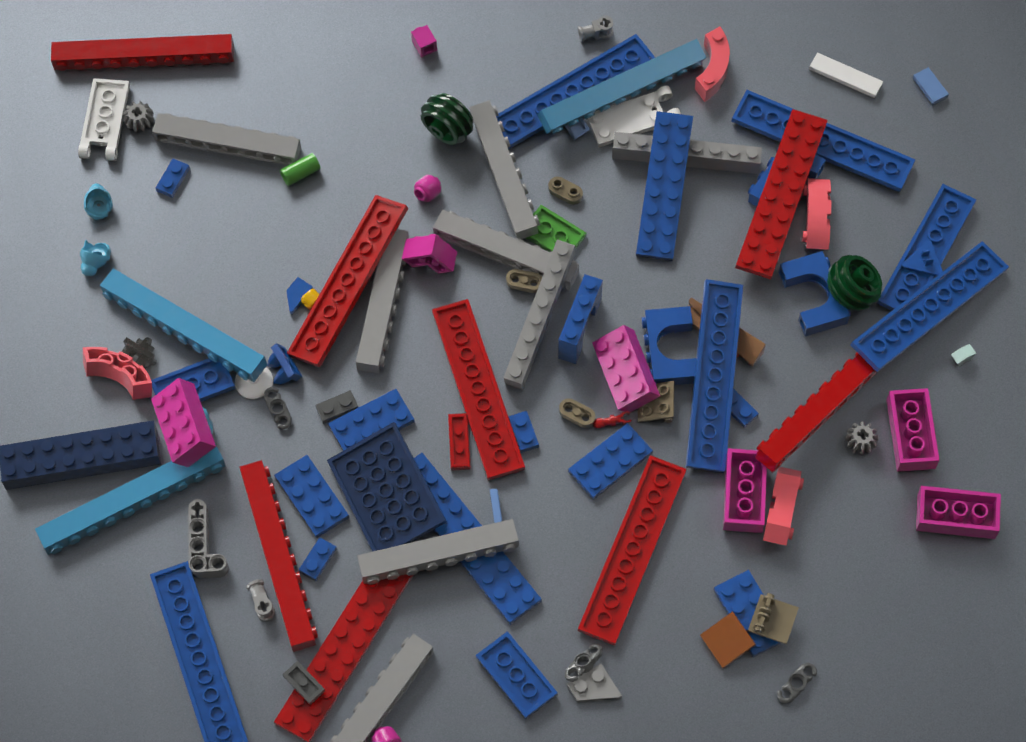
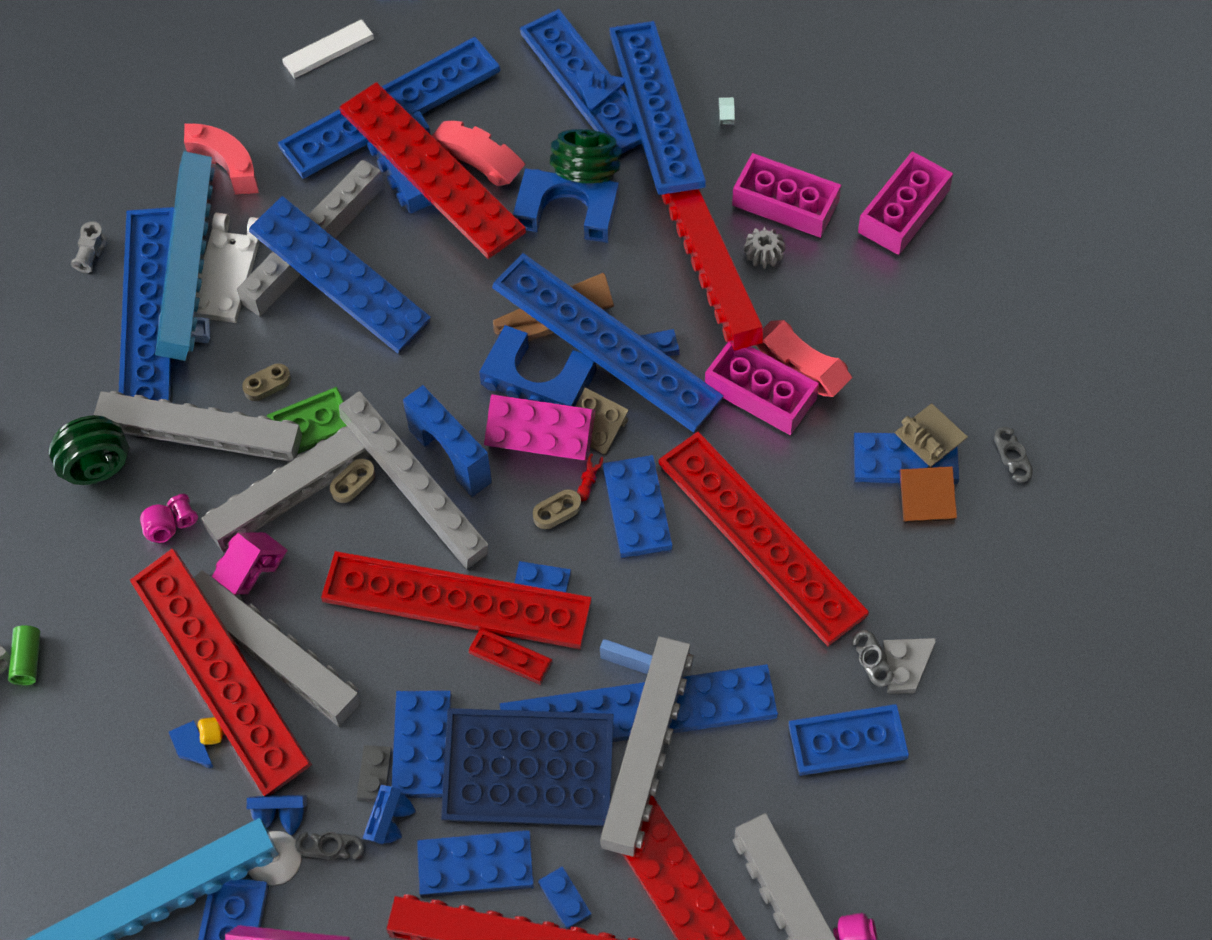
camera: 60 degrees left, 5 degrees down
none -> dark pink bush [167,494,198,528]
none -> blue tile [362,785,416,844]

